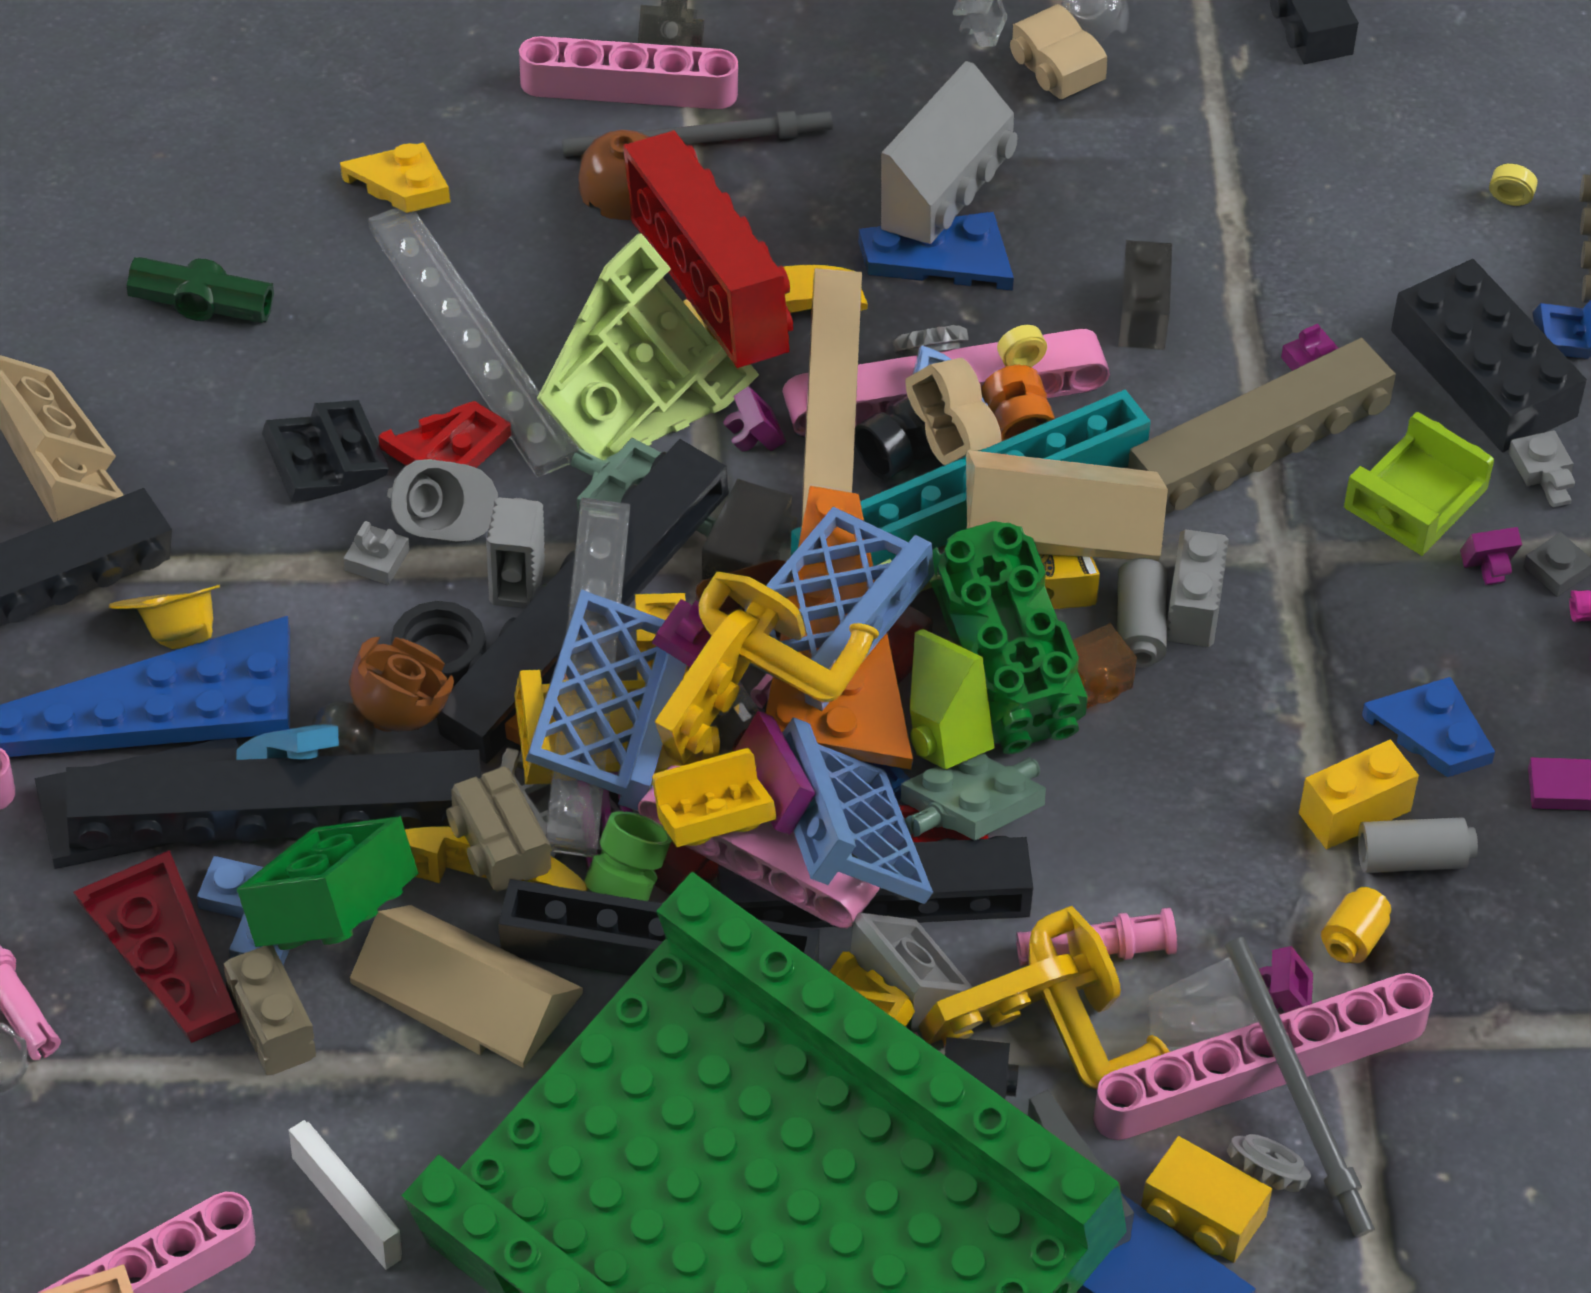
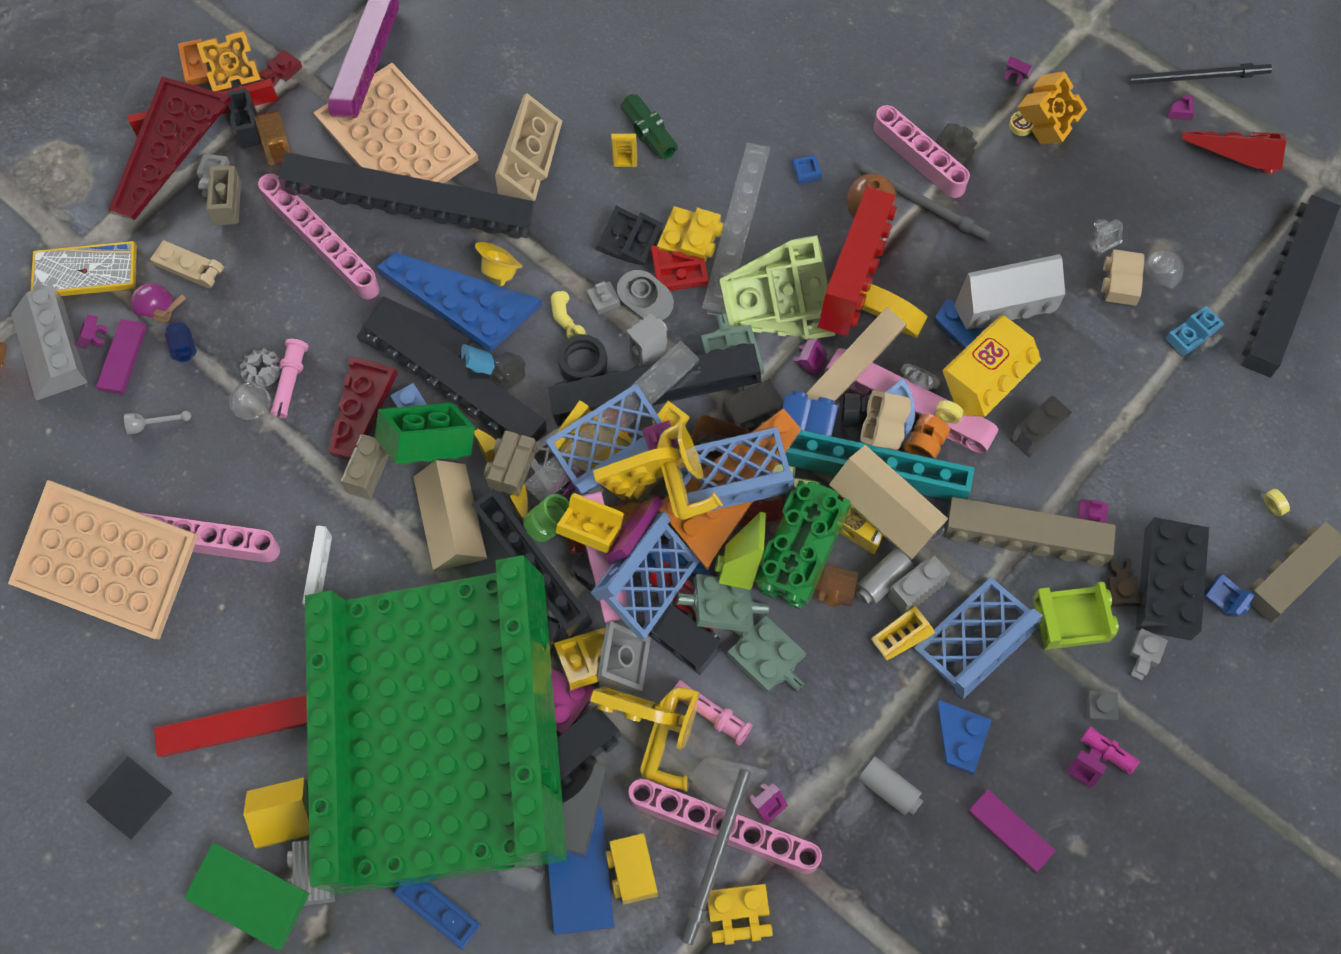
camera: 45 degrees right, 15 degrees up
yellow wing [340,142,451,213] -> none
dark orange cylinder [349,637,454,732] -> none
light grey gear [1227,1134,1311,1192] -> none
yellow brick [1299,739,1419,850] -> none
yellow brick [1321,887,1391,963] -> none
magenta tile [1460,527,1522,586] -> none
none -> light yellow arm [551,291,586,339]
none -> yellow slope [611,134,637,167]
none -> yellow plate [657,206,724,263]
none -> yellow plate [708,884,773,945]
none -> sand green plate [727,616,806,694]
none -> blue brick [782,391,838,437]
none -> blue tile [791,155,822,184]
none -> yellow slope [871,606,935,660]
none -> medium blue fence [914,577,1042,699]
none -> yellow slope [942,315,1041,417]
none -> dark brown plate [1107,558,1140,606]
none -> dark azure slope [1165,306,1224,356]

